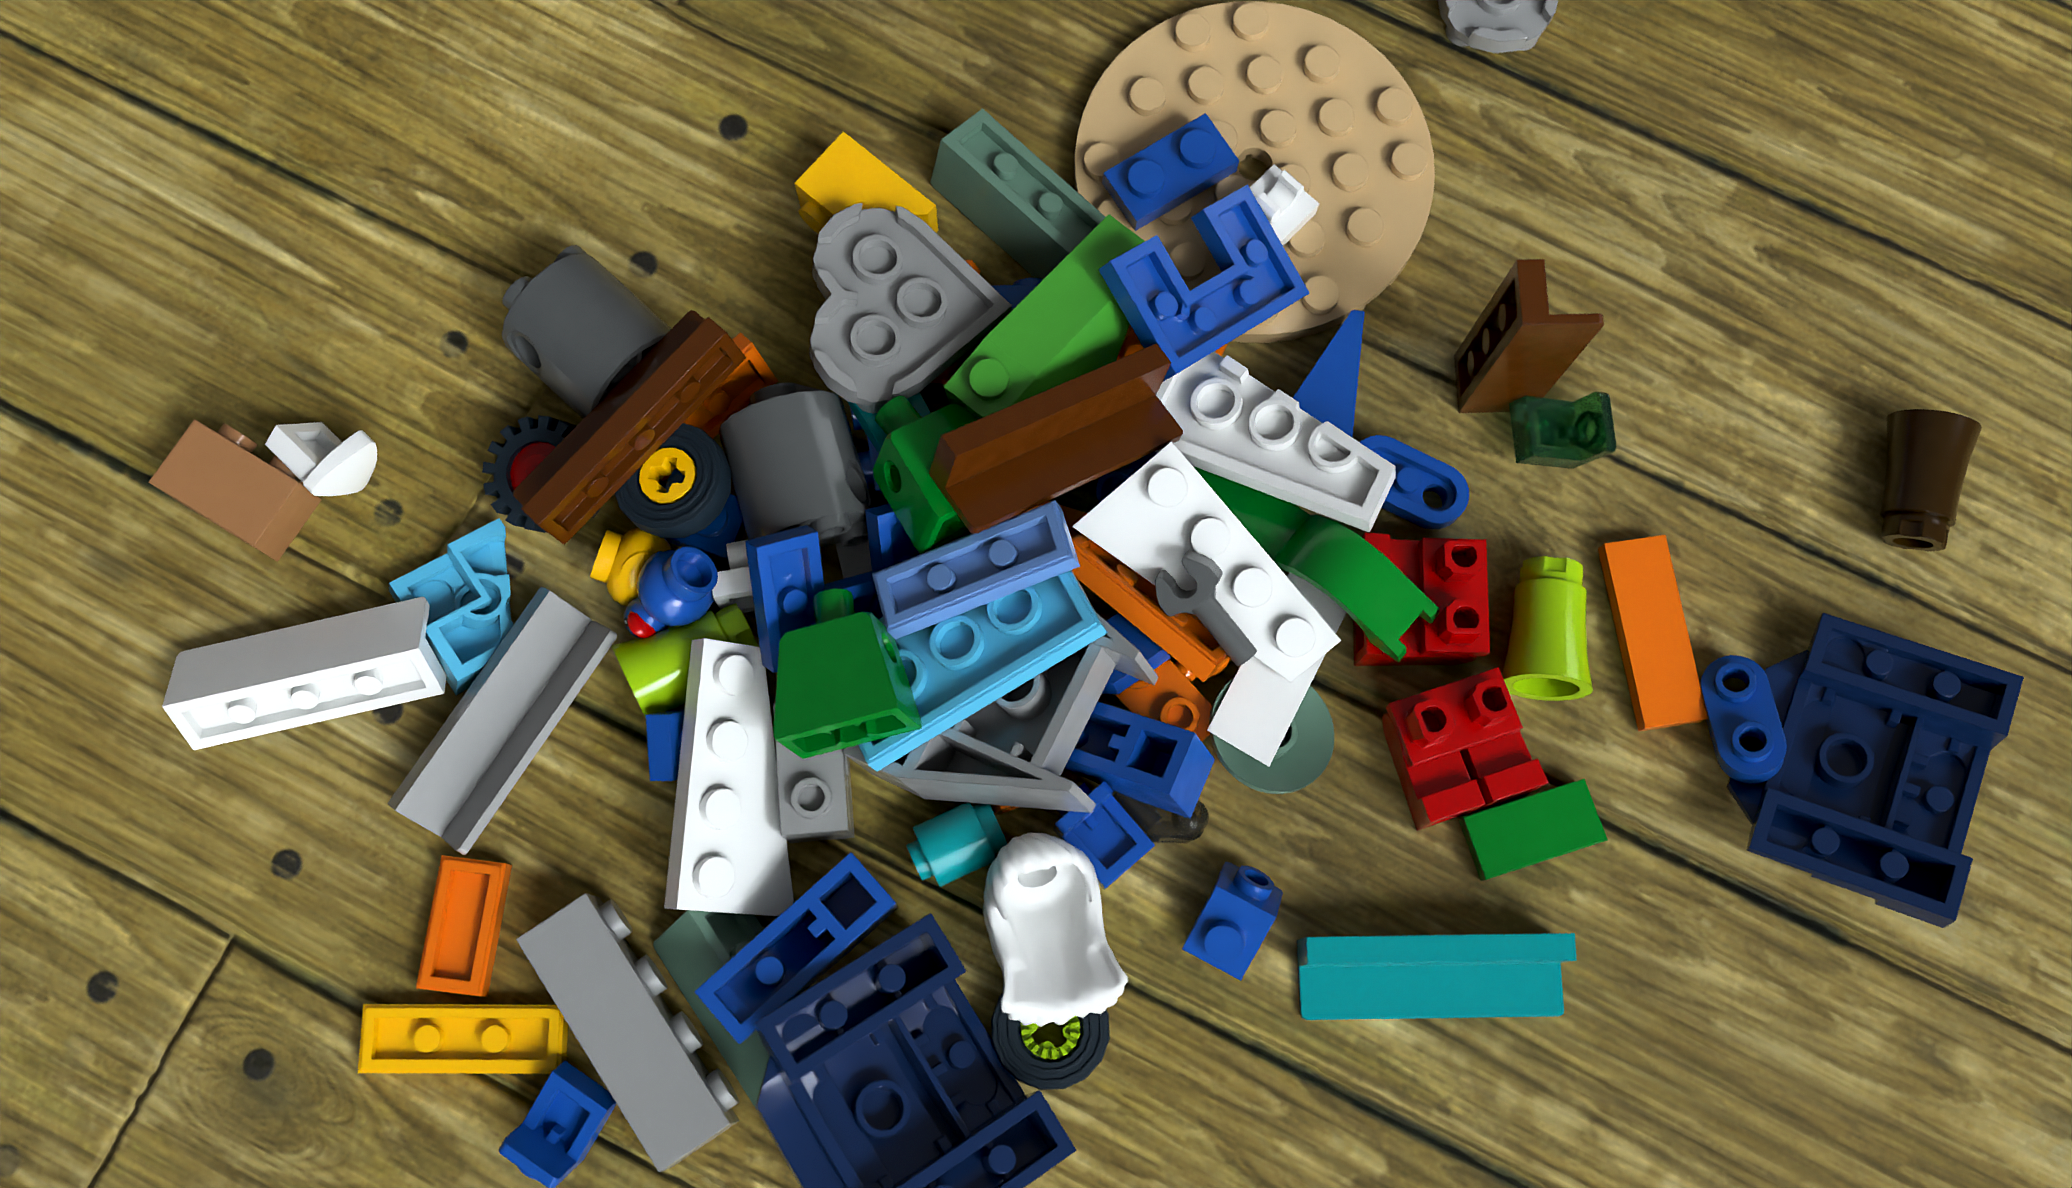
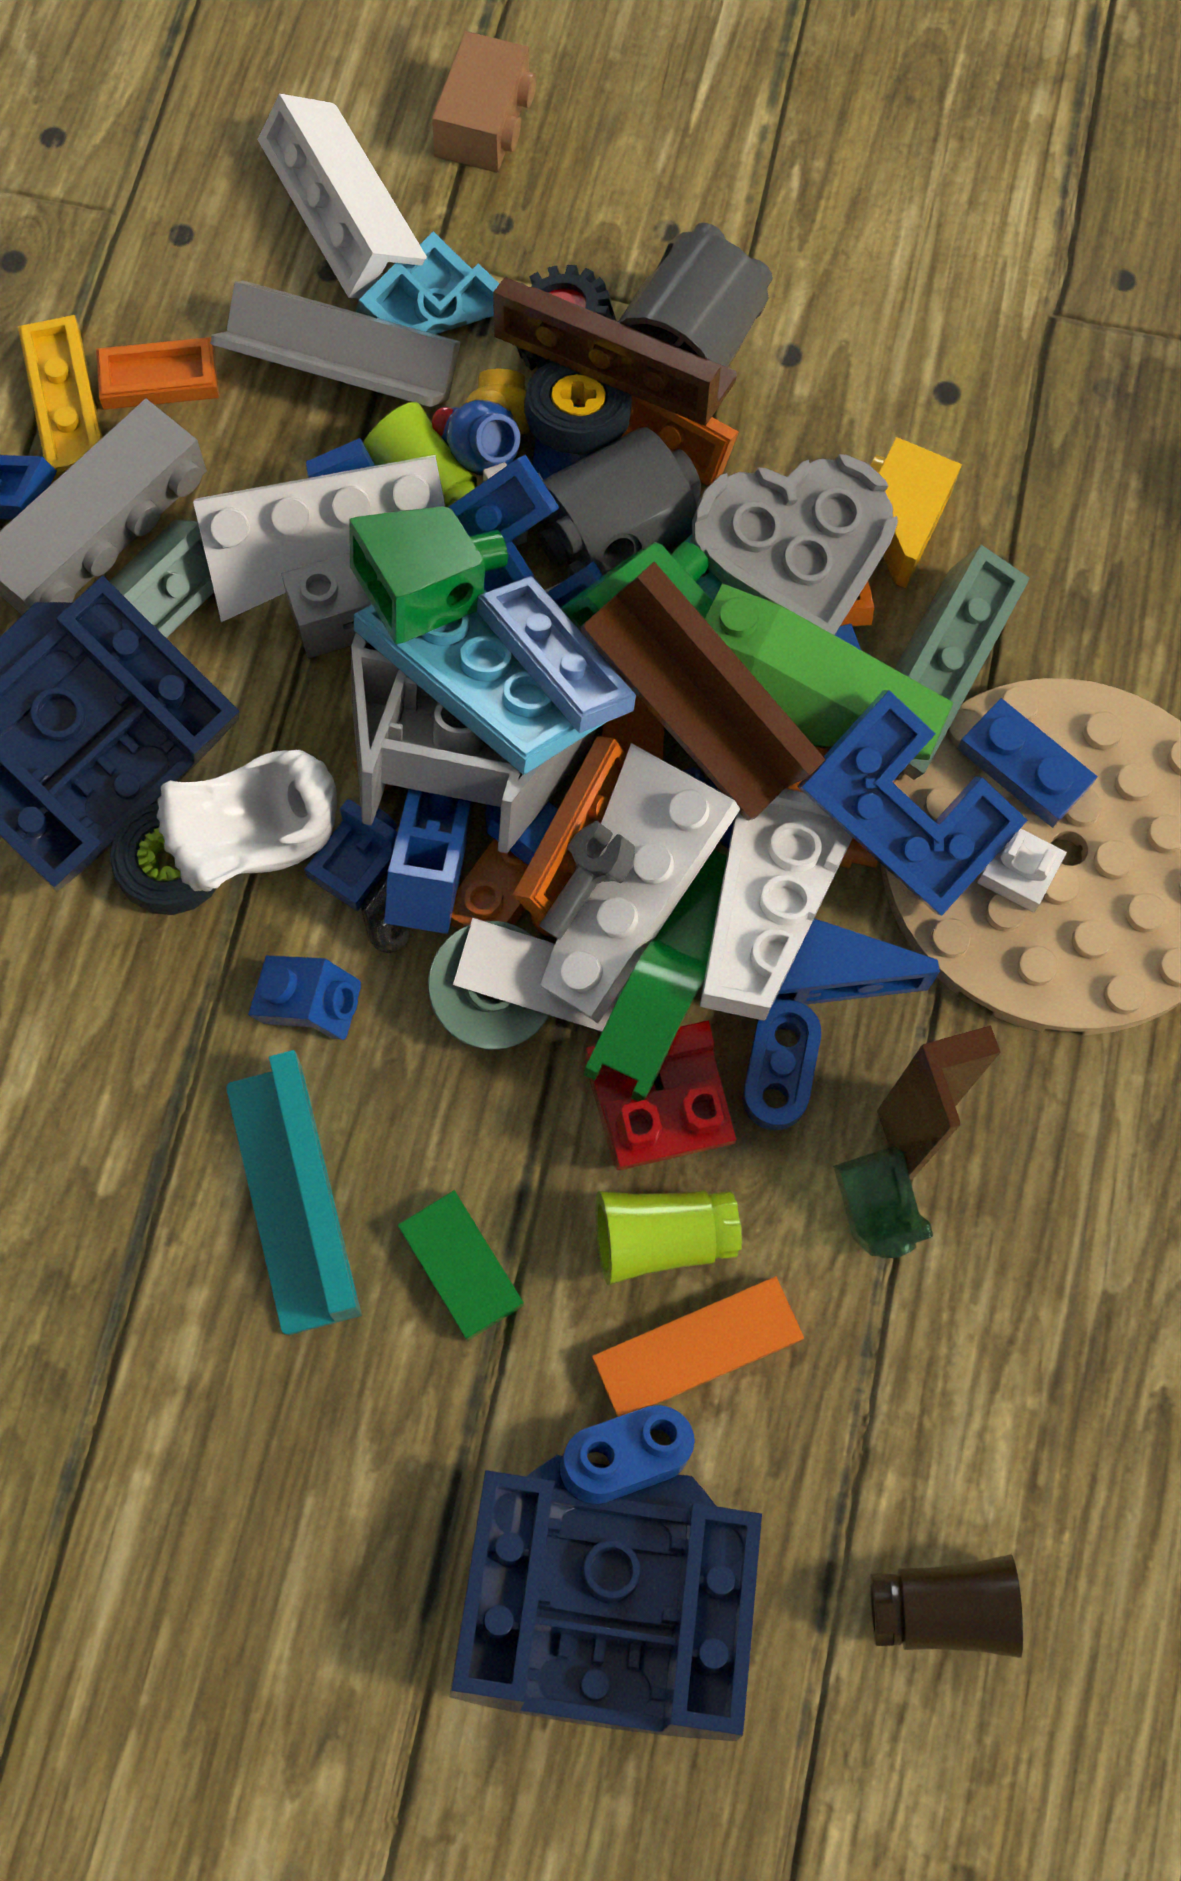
camera: 75 degrees right, 5 degrees down
white tile [265,422,377,496] -> none
blue slope [694,852,898,1044] -> none
teal brick [906,802,1007,887] -> none
red hips [1382,667,1548,831] -> none

